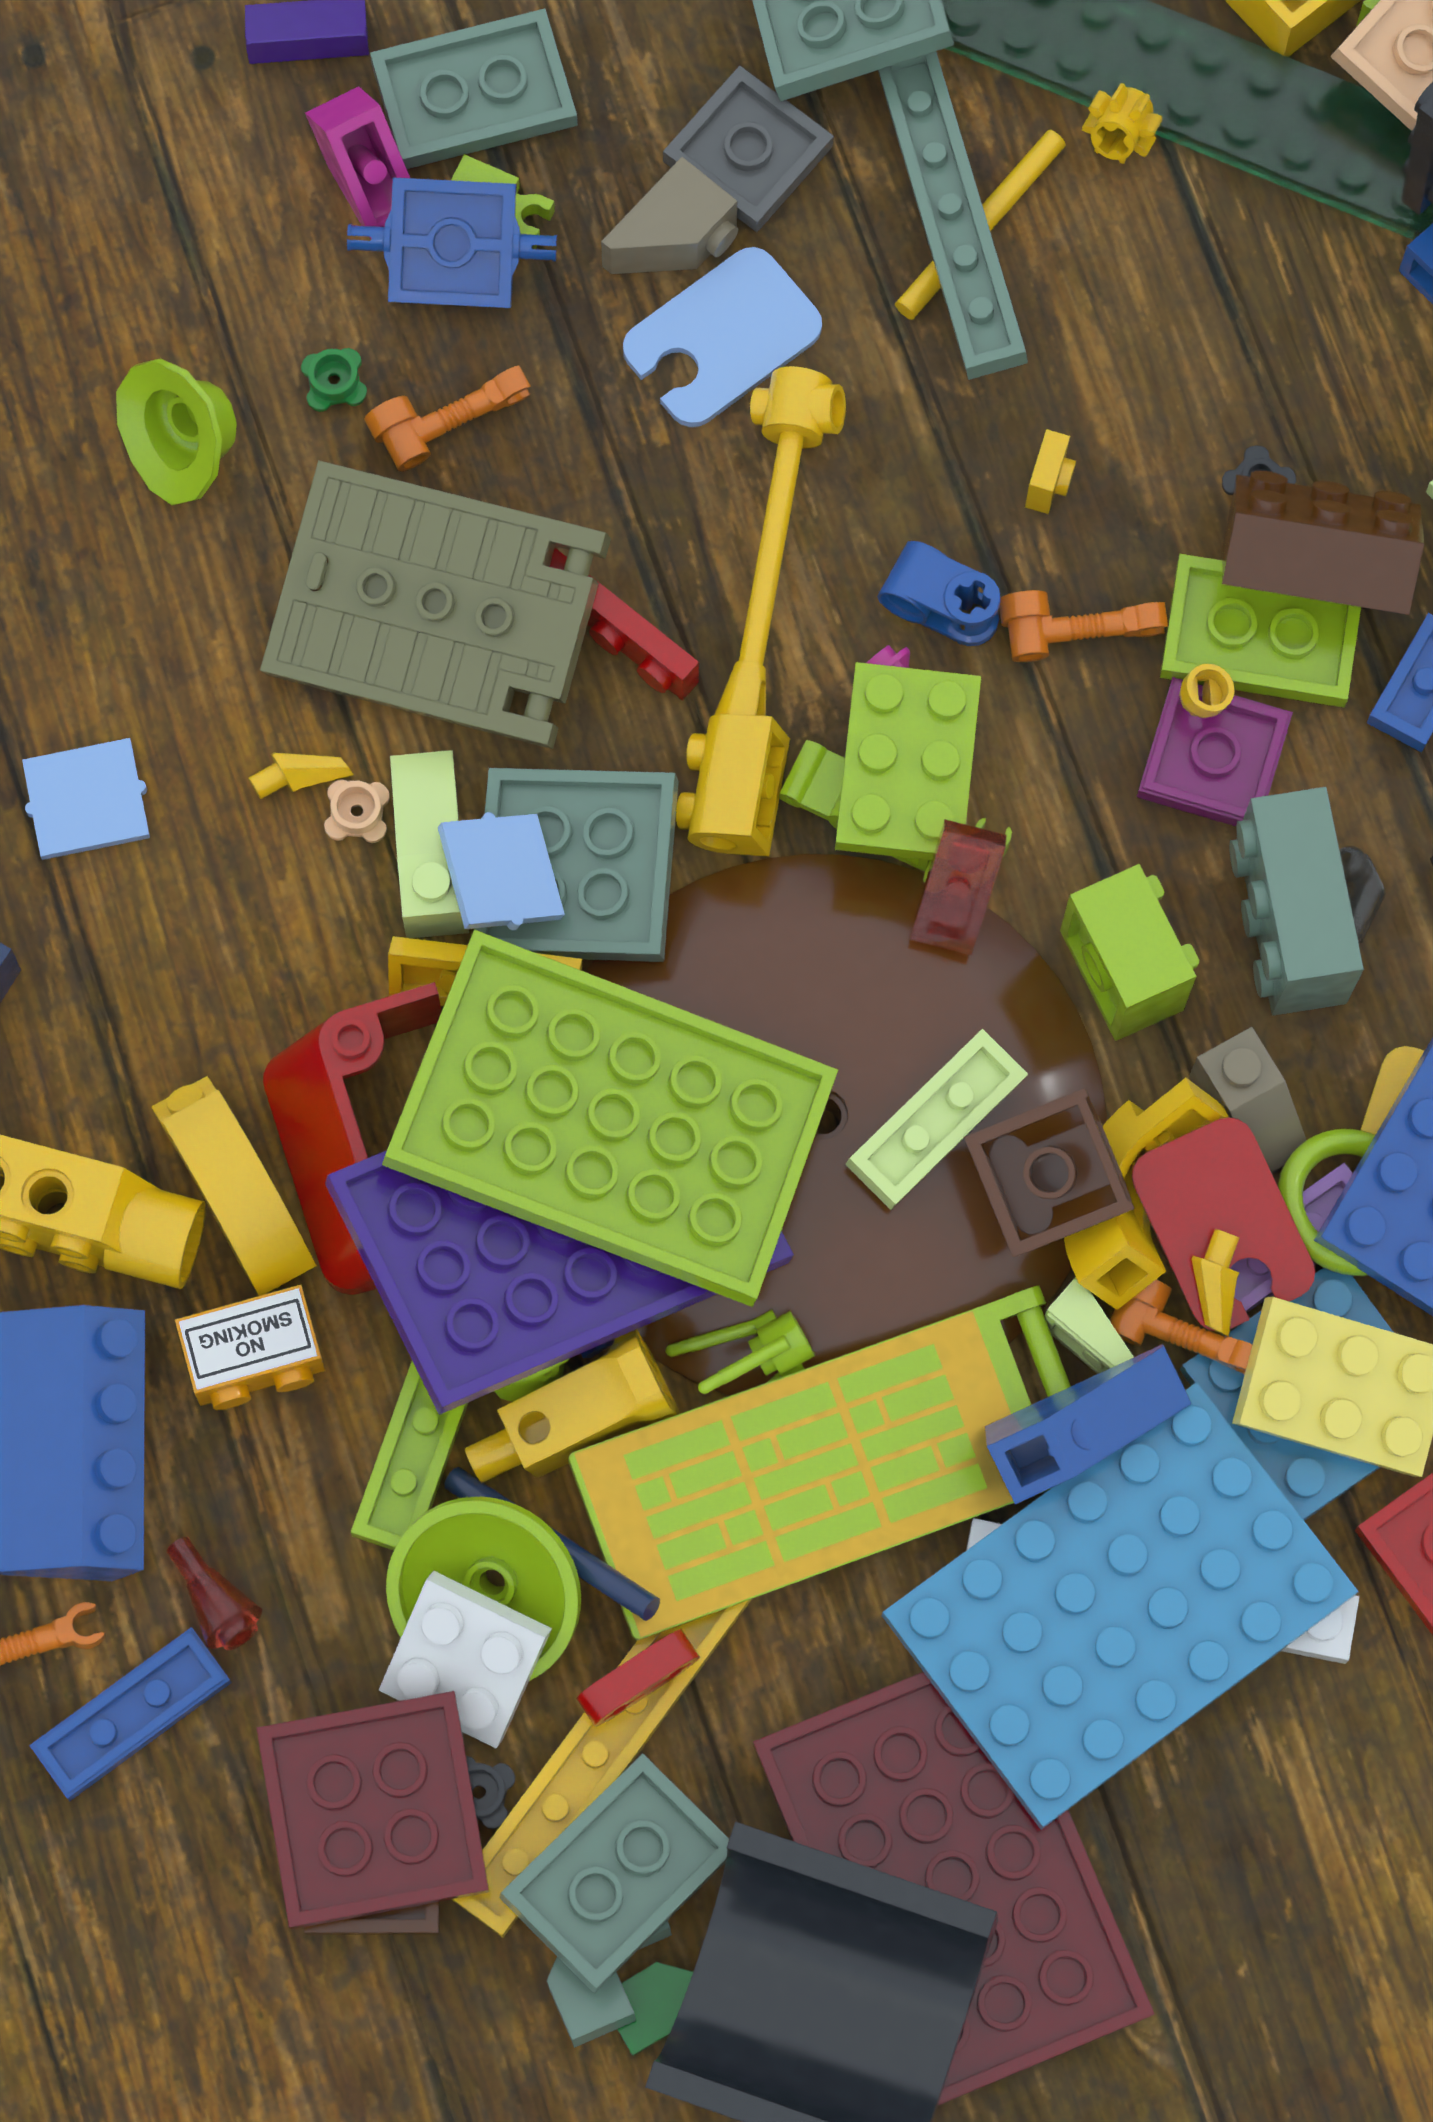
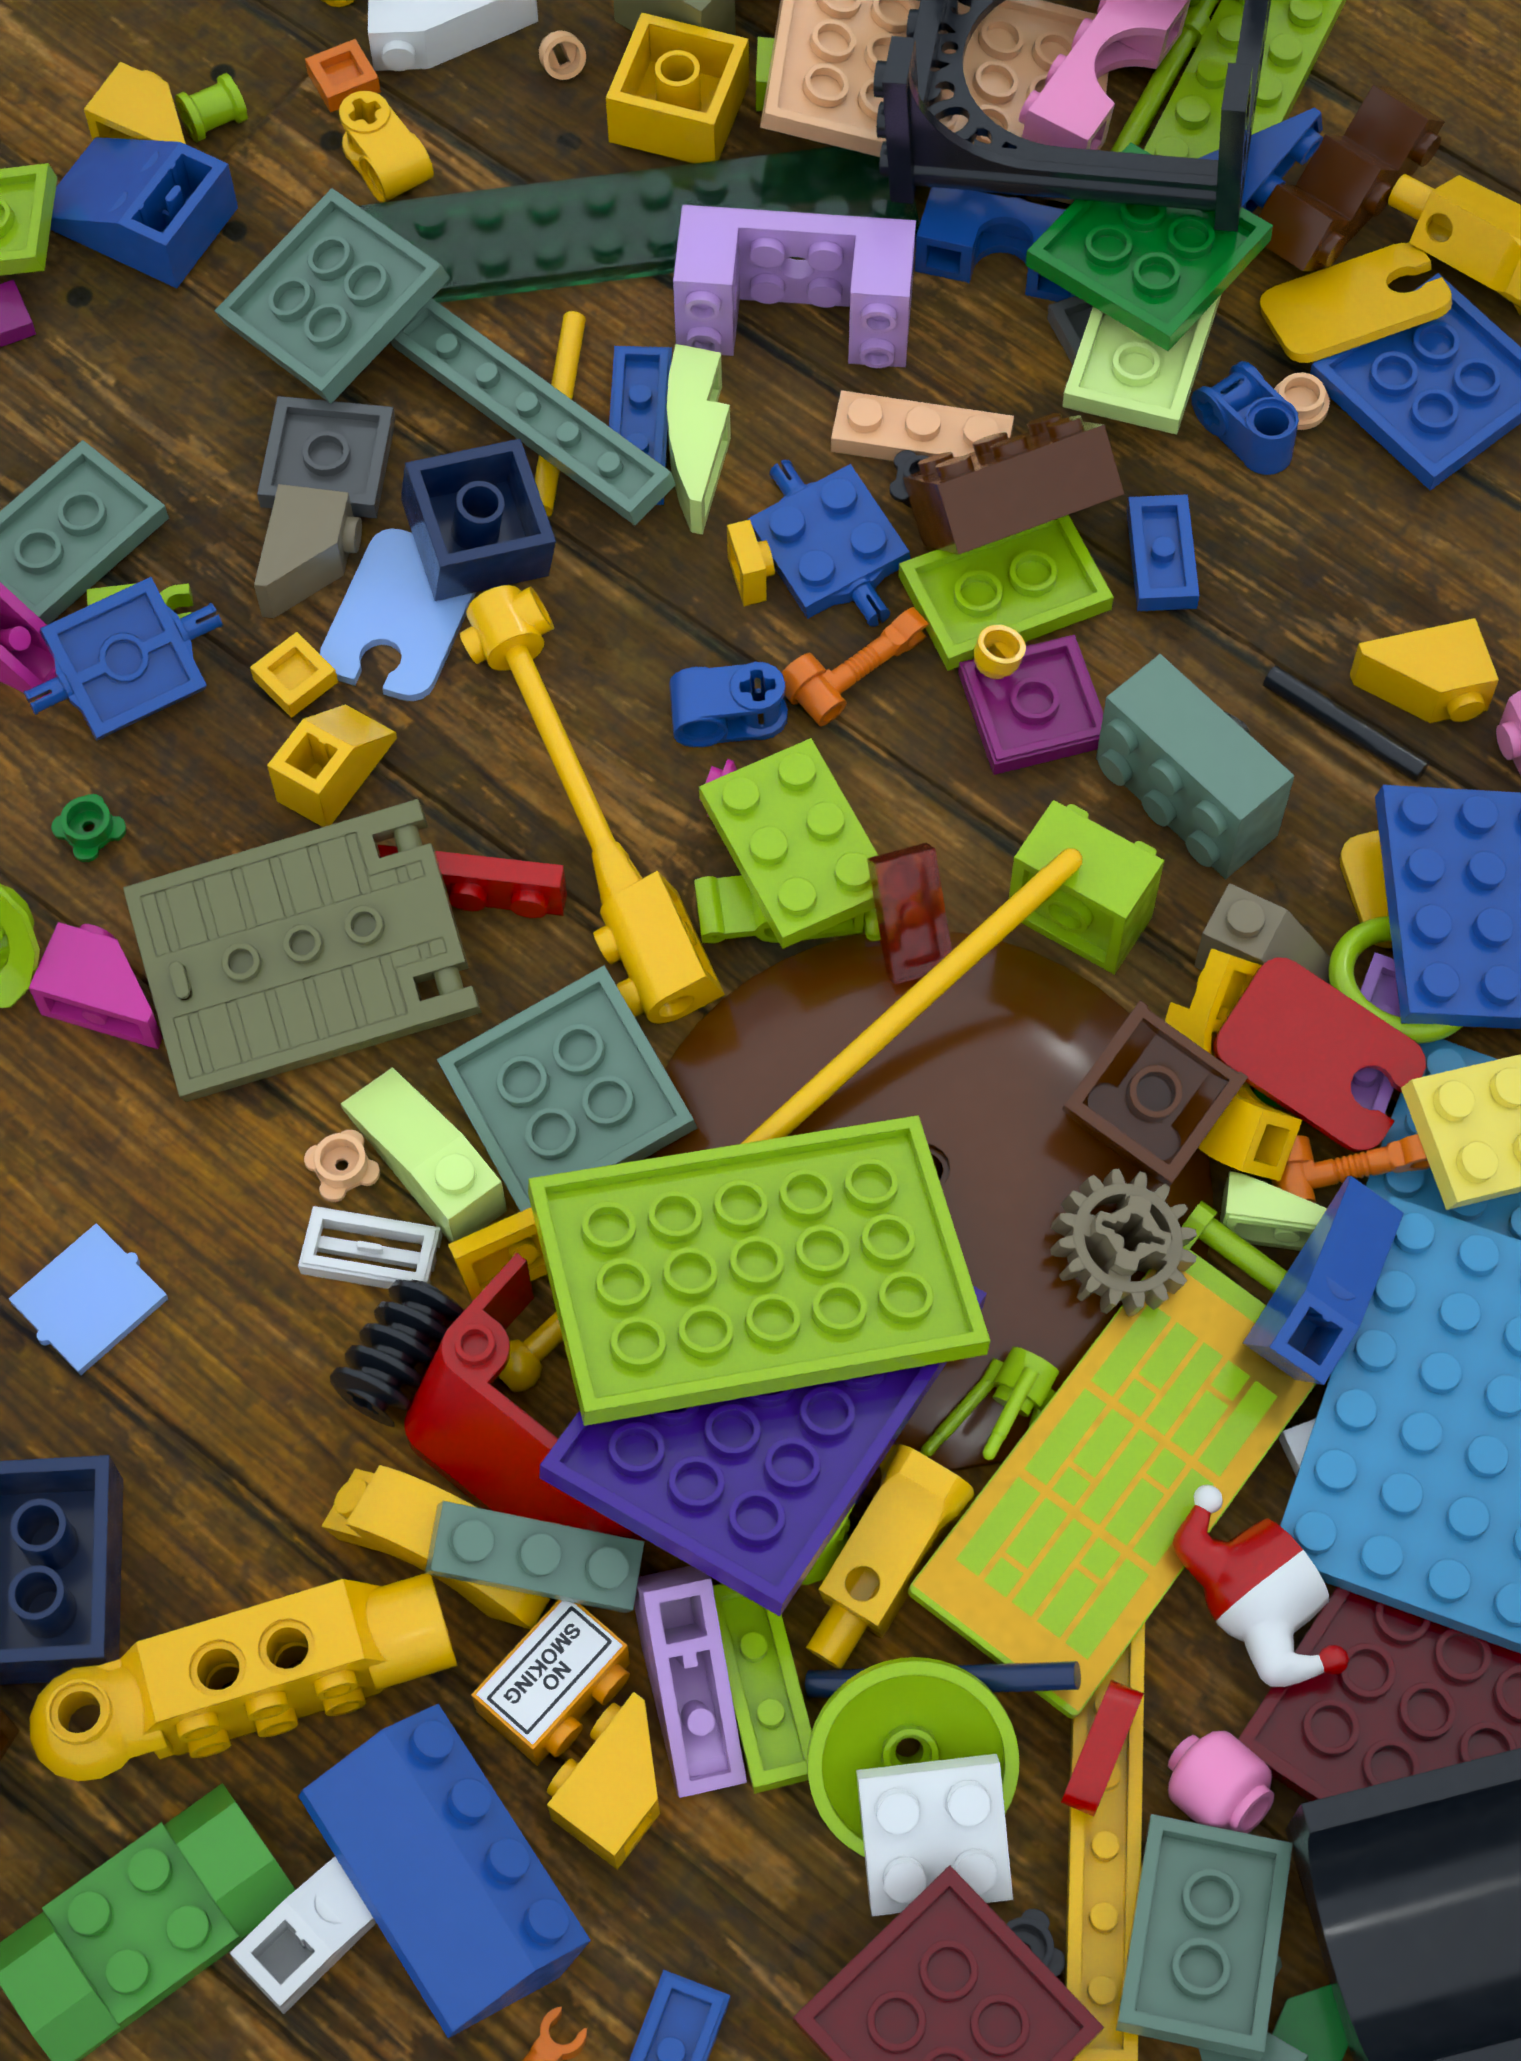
camera: 30 degrees left, 10 degrees down
clear red cone [166,1537,262,1650] -> none
yellow bar [249,752,354,799] -> none
orange brick [364,365,531,471] -> none
light blue piece [438,812,565,930] -> none
yellowish green plate [845,1029,1028,1210] -> none
yellow gear [1082,83,1163,164] -> none
yellow bar [1191,1229,1239,1336] -> none
none -> dark pink slope [29,922,163,1049]
none -> yellow plate [250,632,338,718]
none -> yellow slope [267,704,397,827]
none -> white tile [298,1206,442,1289]
none -> black piece [330,1279,464,1428]
none -> dark blue brick [401,439,556,601]
none -> sand green plate [425,1501,644,1613]
none -> yellow bar [499,848,1082,1392]
none -> yellow slope [547,1692,660,1870]
none -> blue tile [609,346,673,505]
none -> lavender slope [634,1566,747,1798]
none -> yellowish green slope [667,344,731,535]
none -> lavender plate [673,205,916,368]
none -> blue plate [748,460,910,627]
none -> light nougat plate [831,390,1014,461]
none -> dark tan gear [1050,1169,1197,1316]
none -> bright pink head [1168,1731,1274,1834]
none -> piece [1173,1485,1349,1687]

